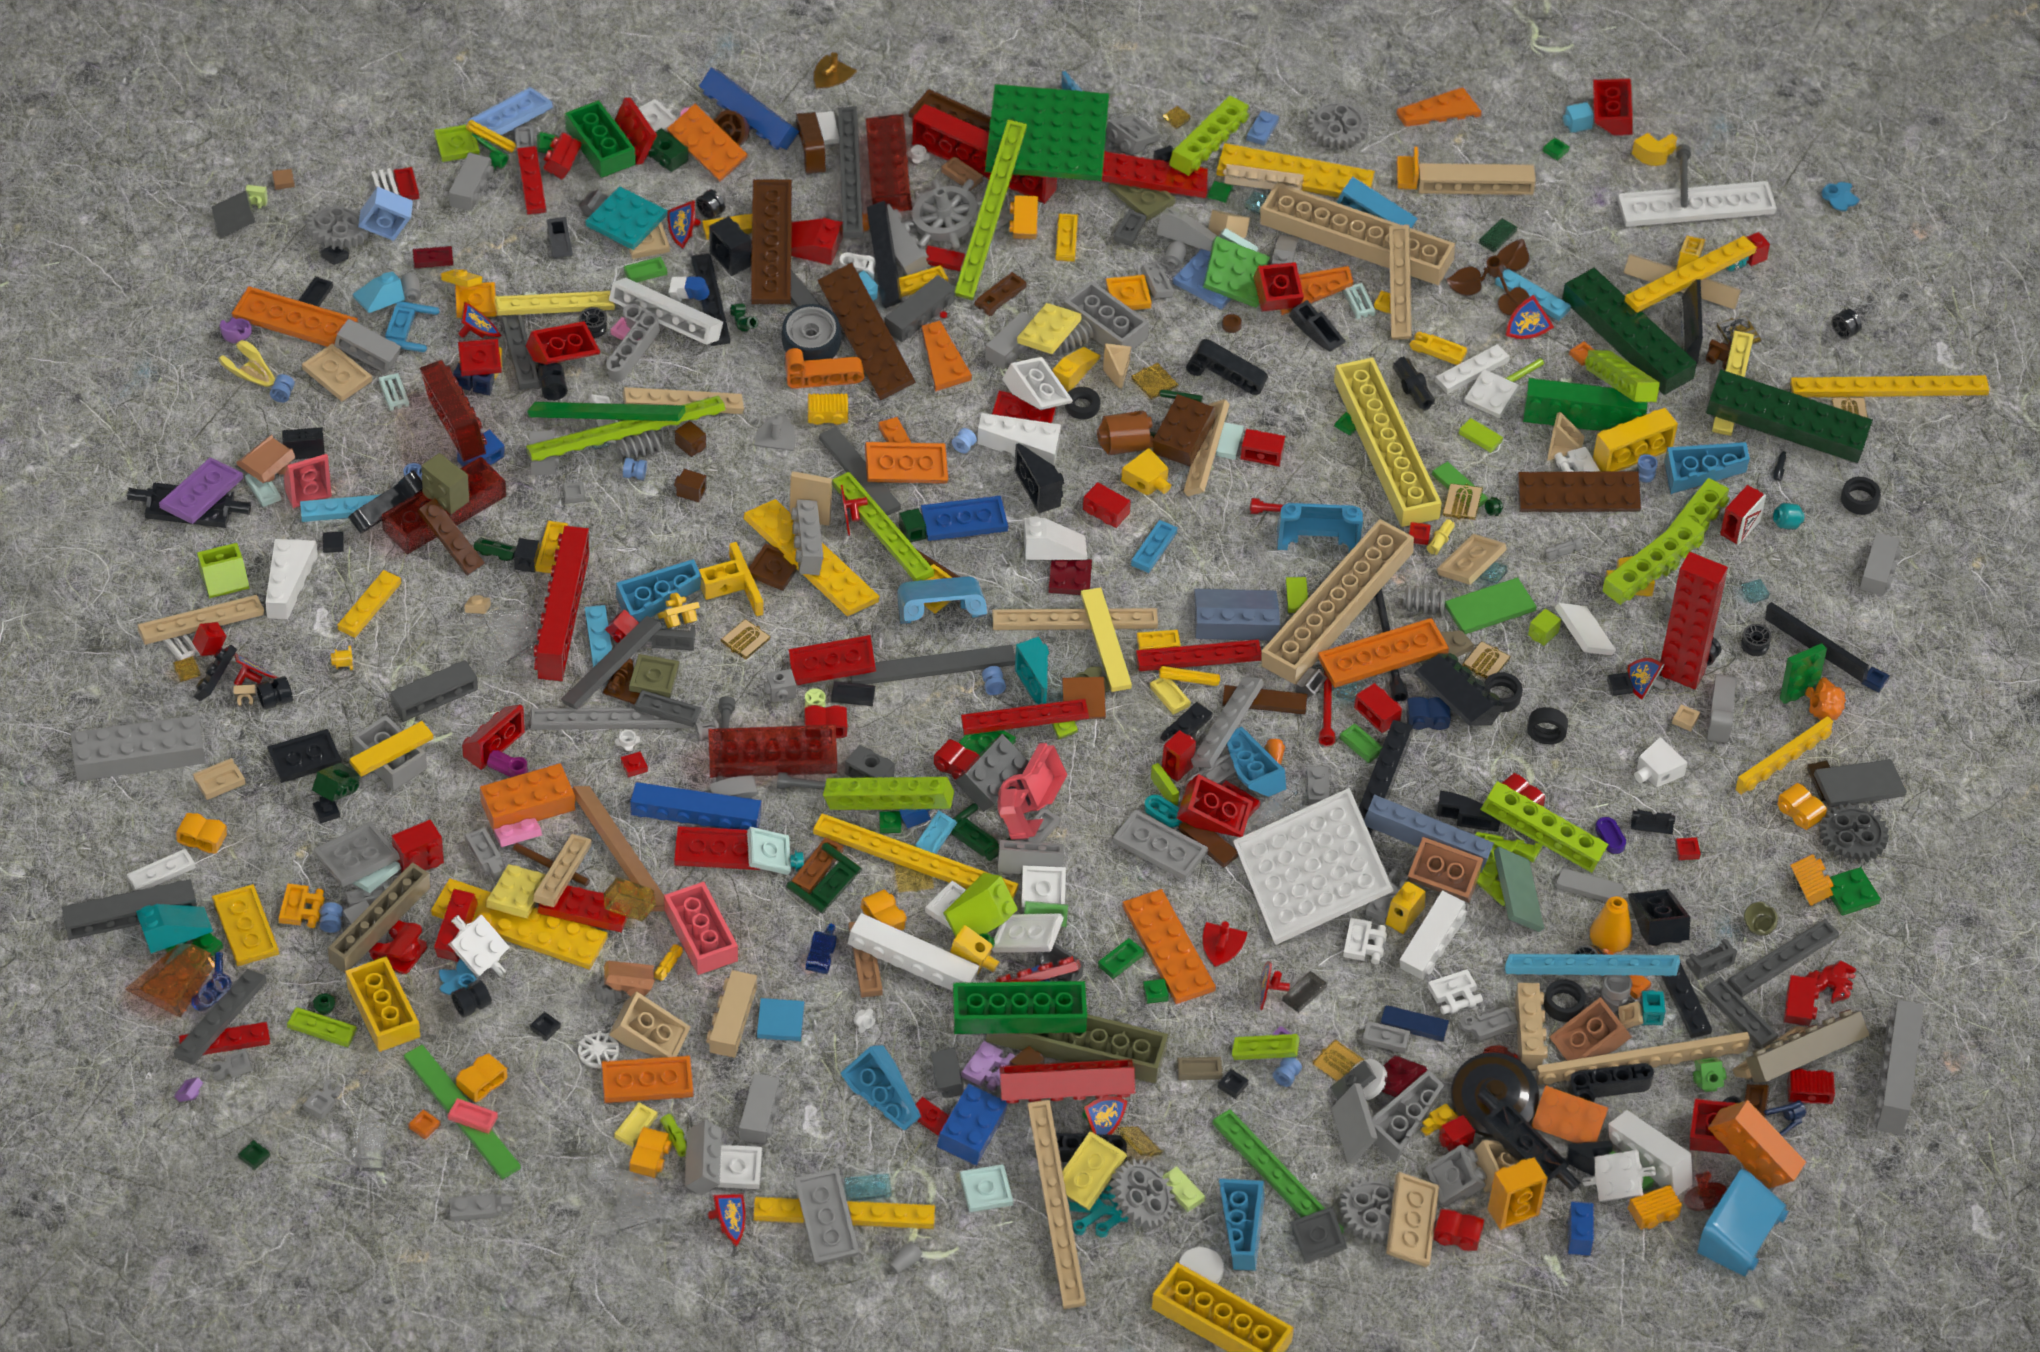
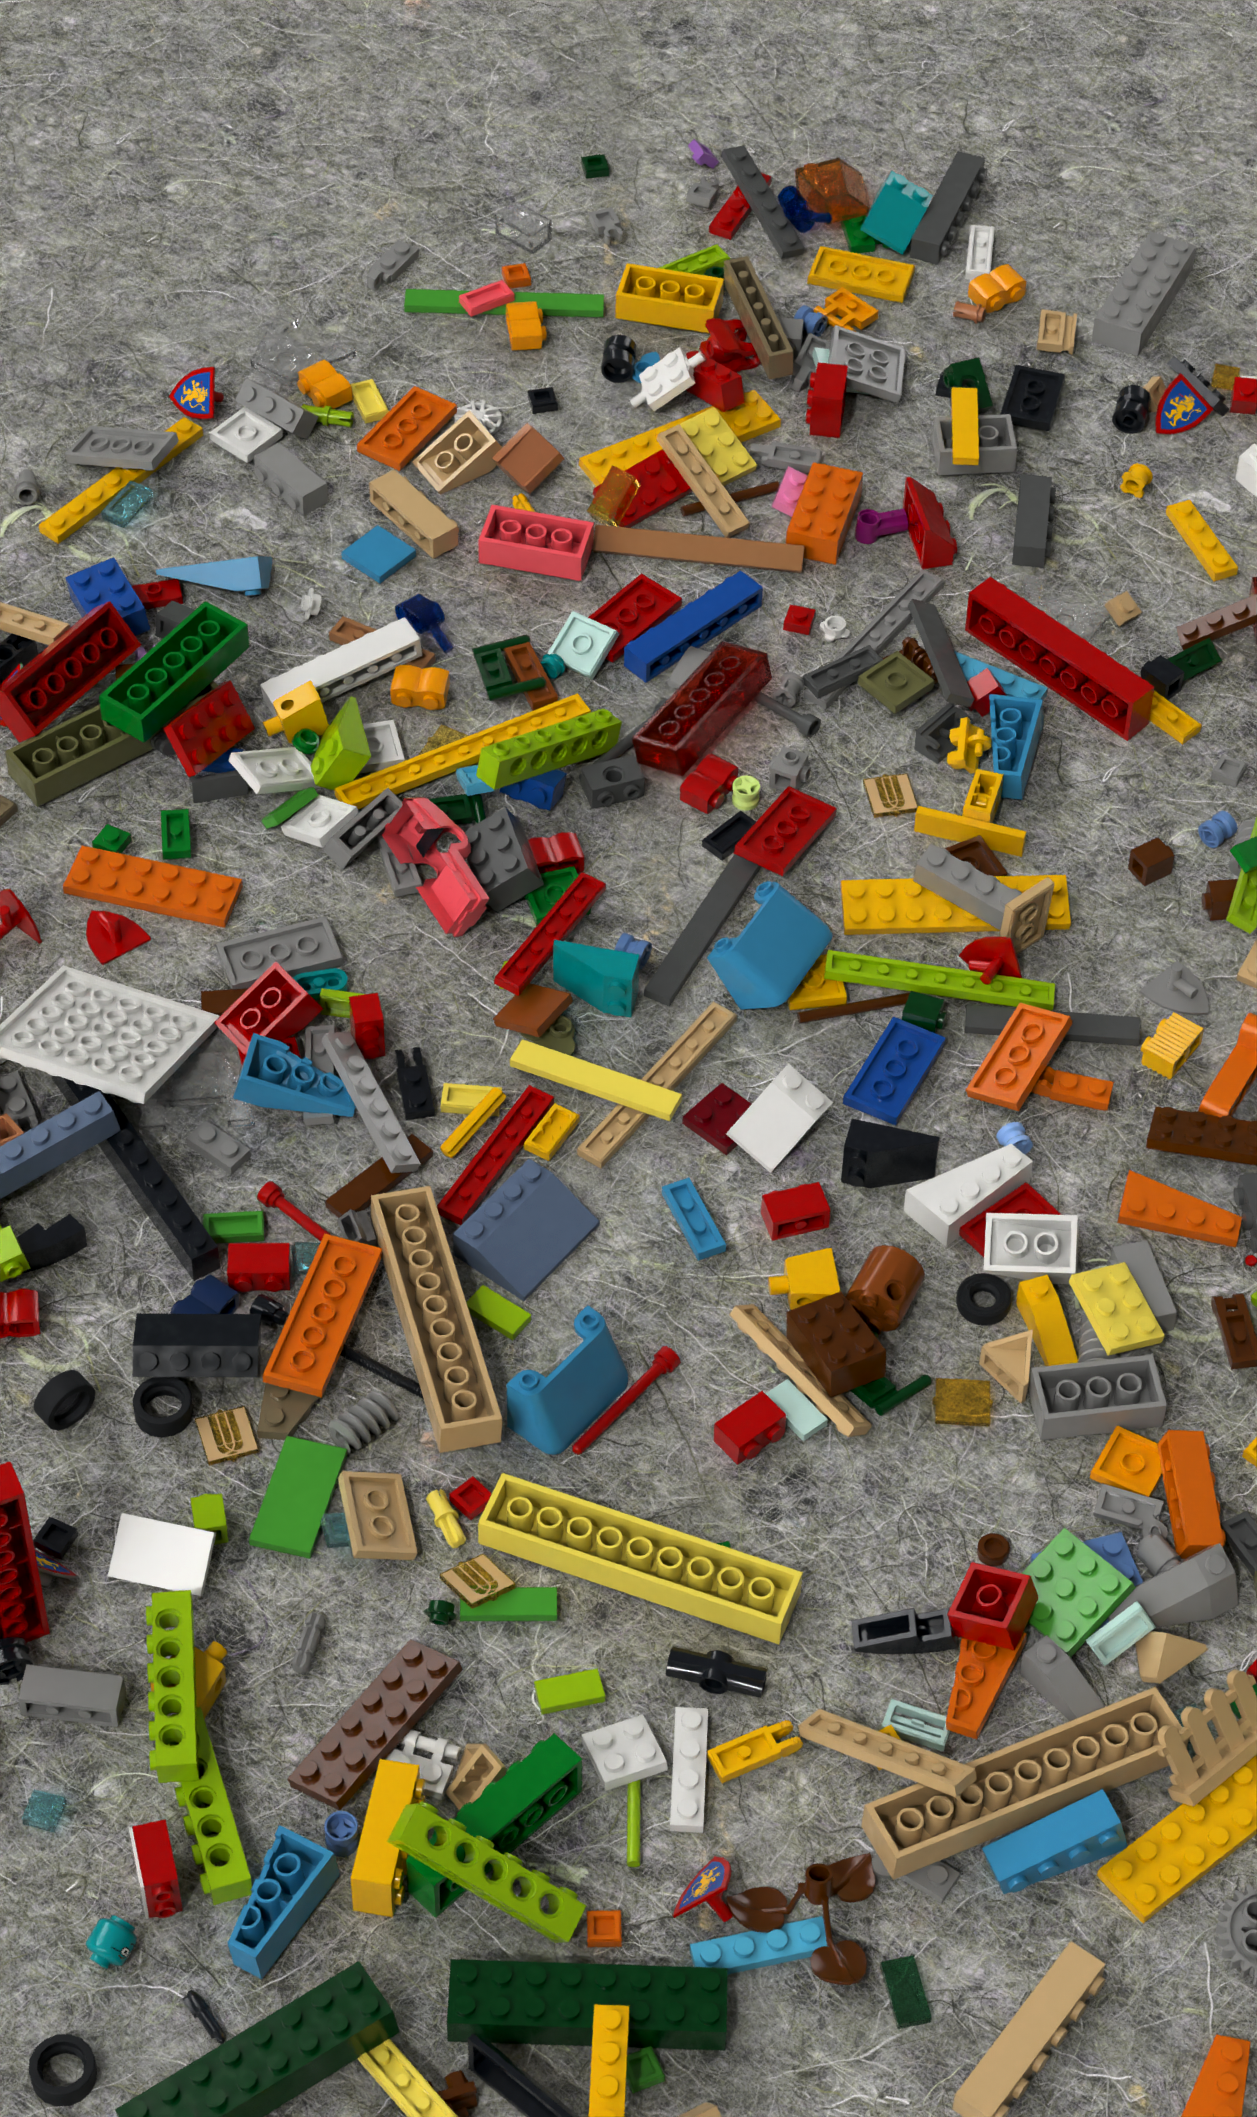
camera: 130 degrees right, 0 degrees up
light aqua tile [960,1164,1013,1213] -> none
black beam [1186,339,1268,395] -> none
orange cone [1264,739,1285,765] -> none
light orange panel [1397,146,1419,190] -> none
none -> nougat pin [953,301,986,324]
none -> orange brick [1157,1430,1226,1559]

